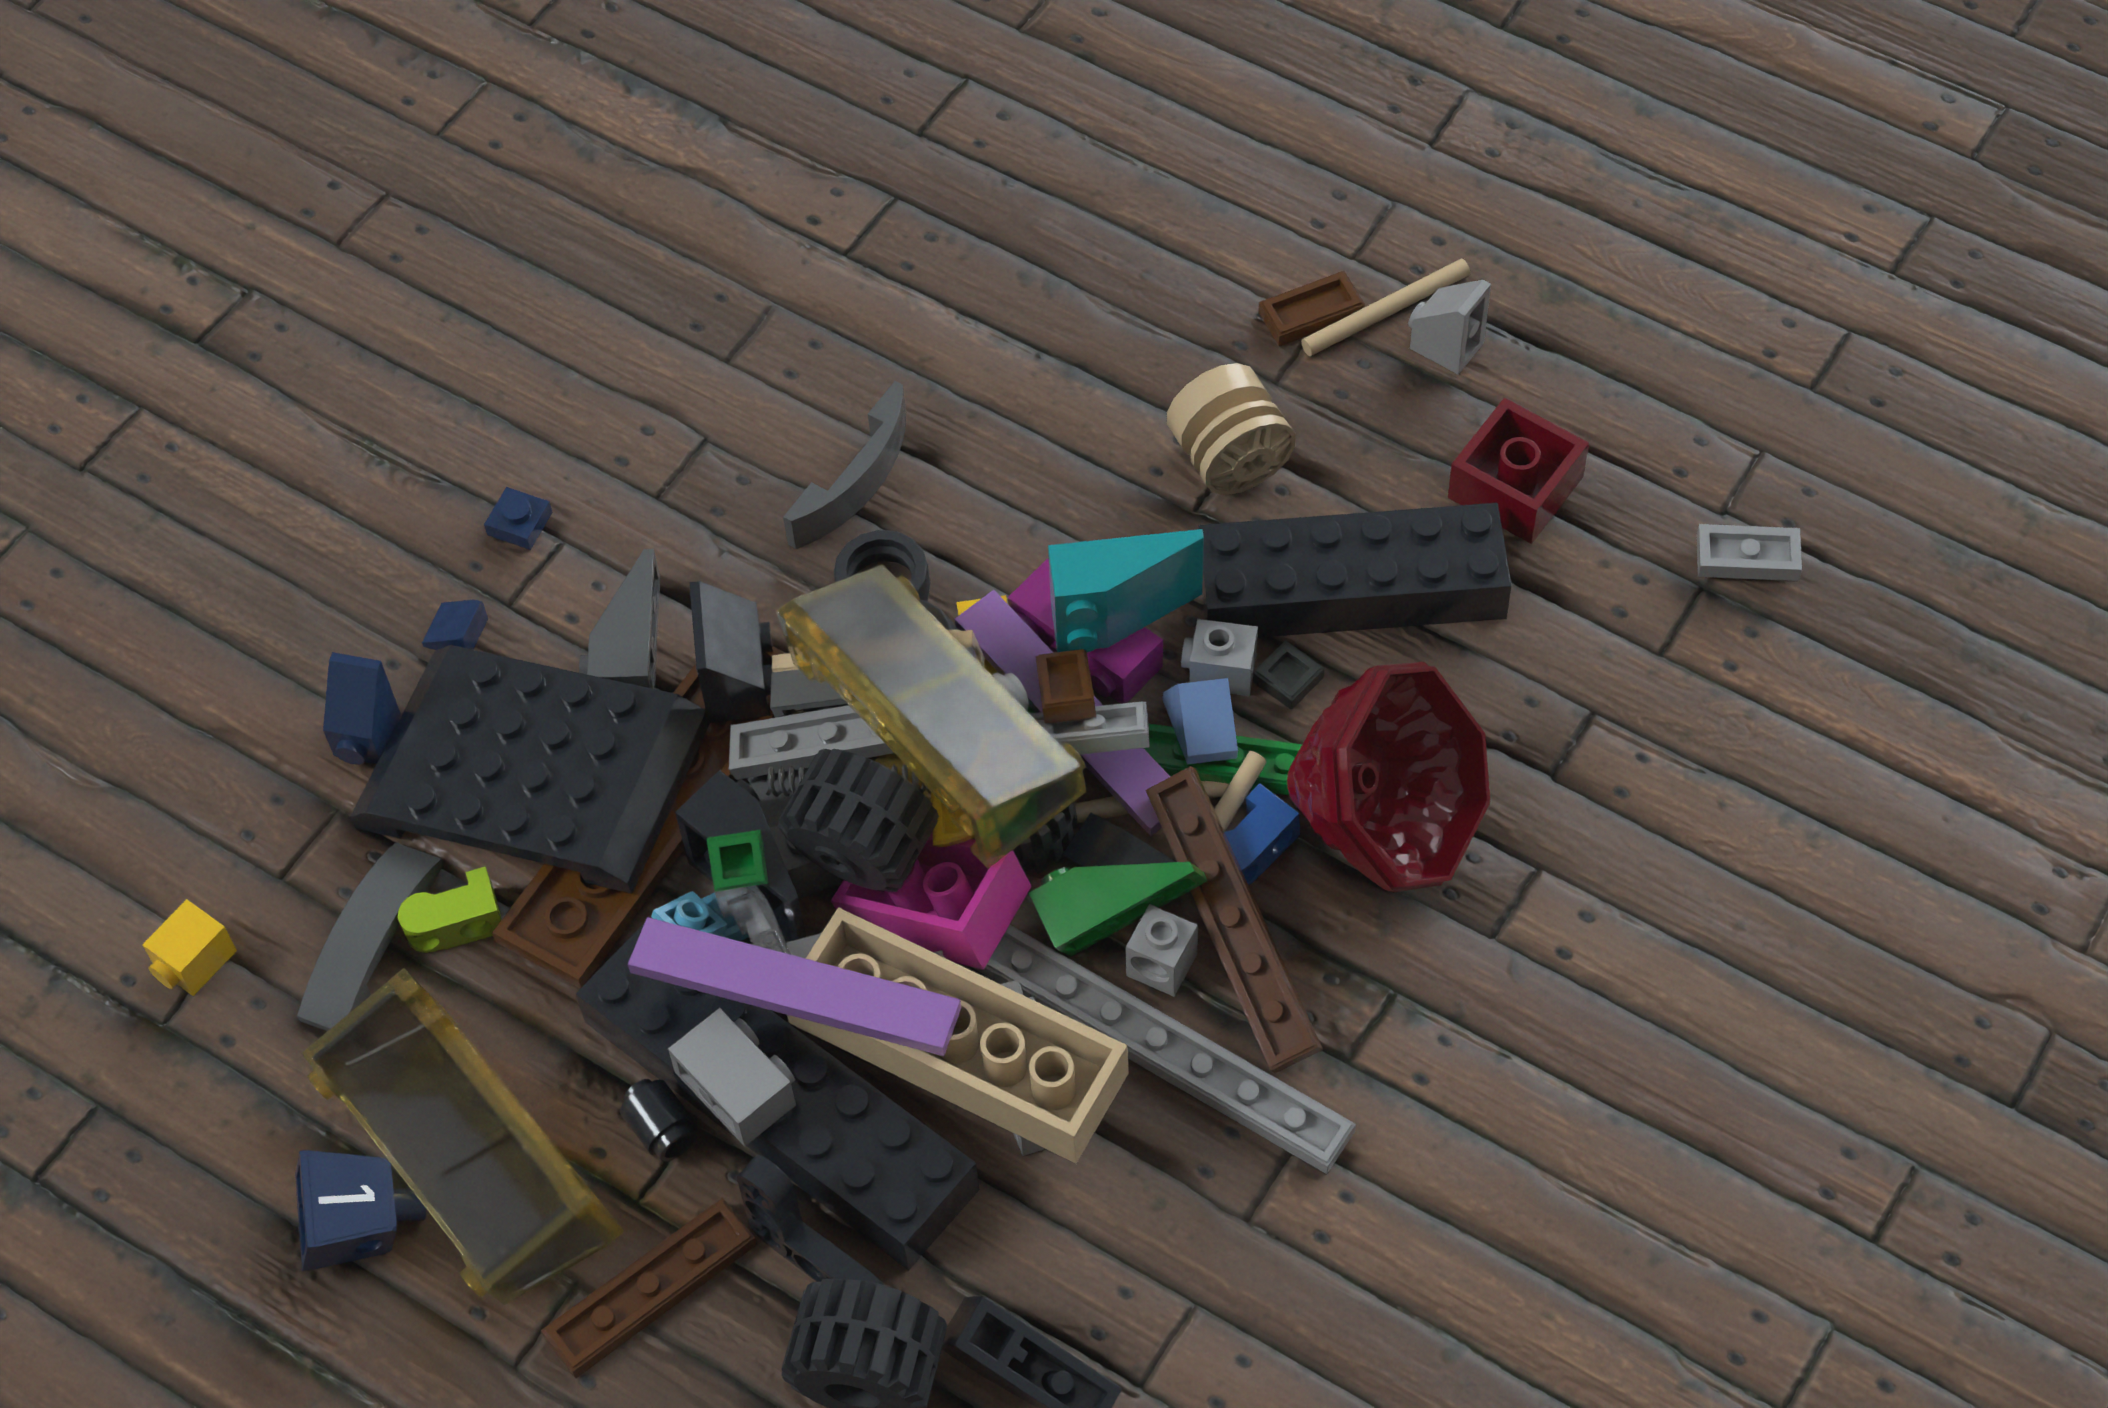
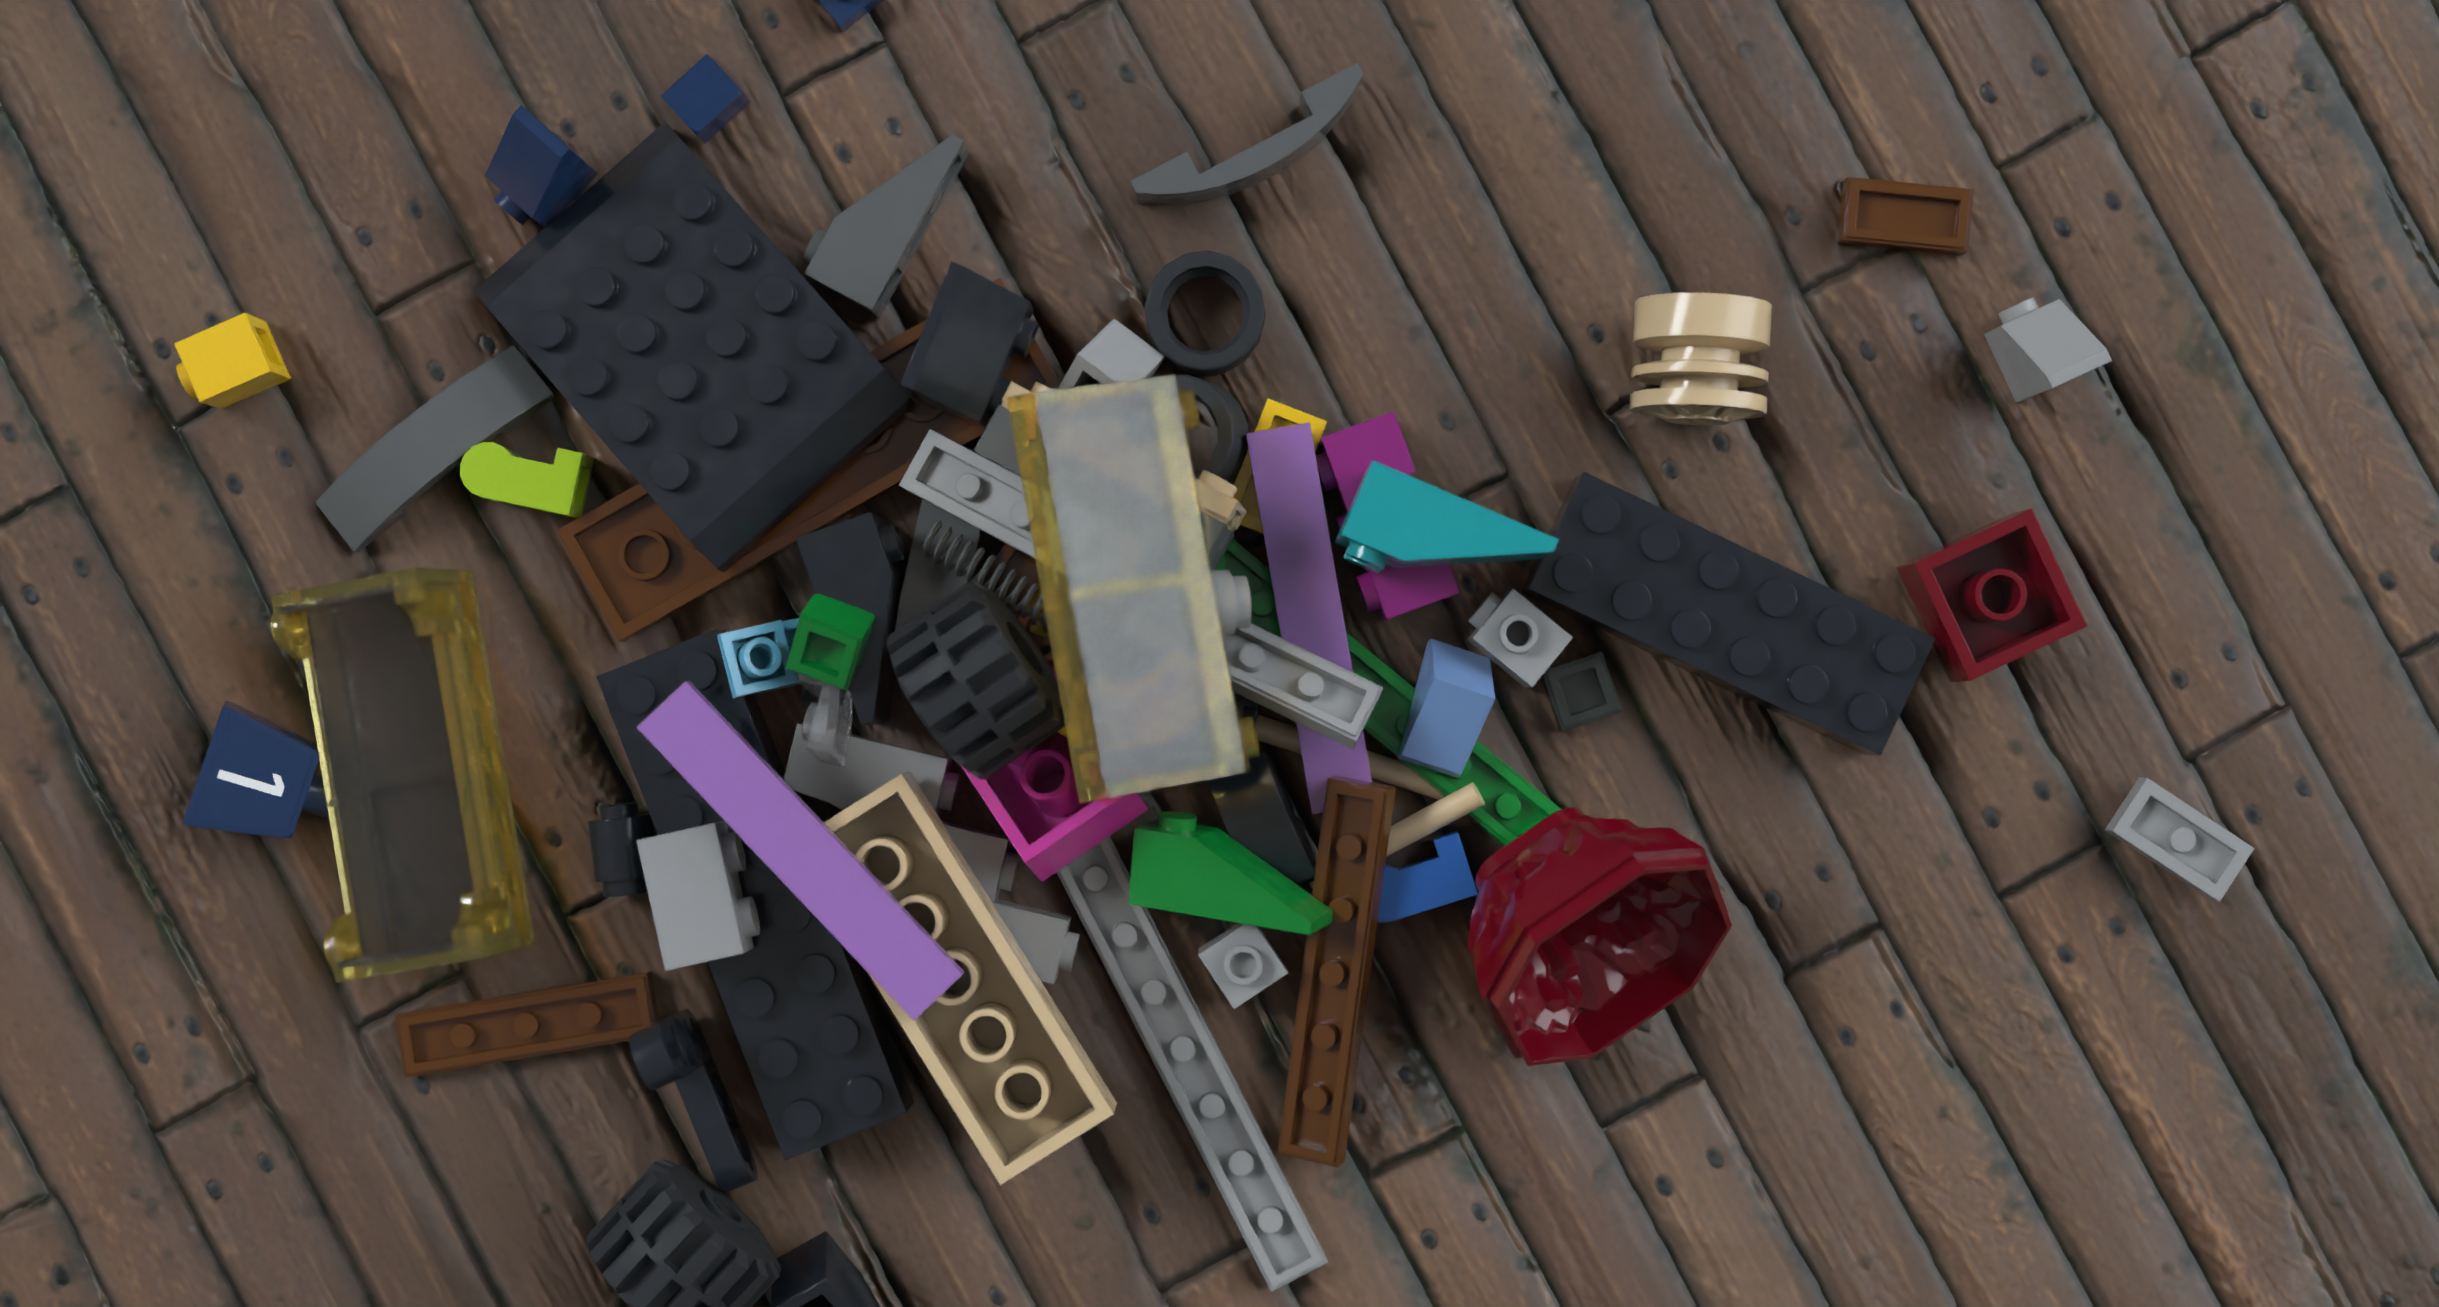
camera: 25 degrees right, 30 degrees up
reddish brown tile [1035,649,1096,724] -> none
tan bar [1301,258,1470,356] -> none

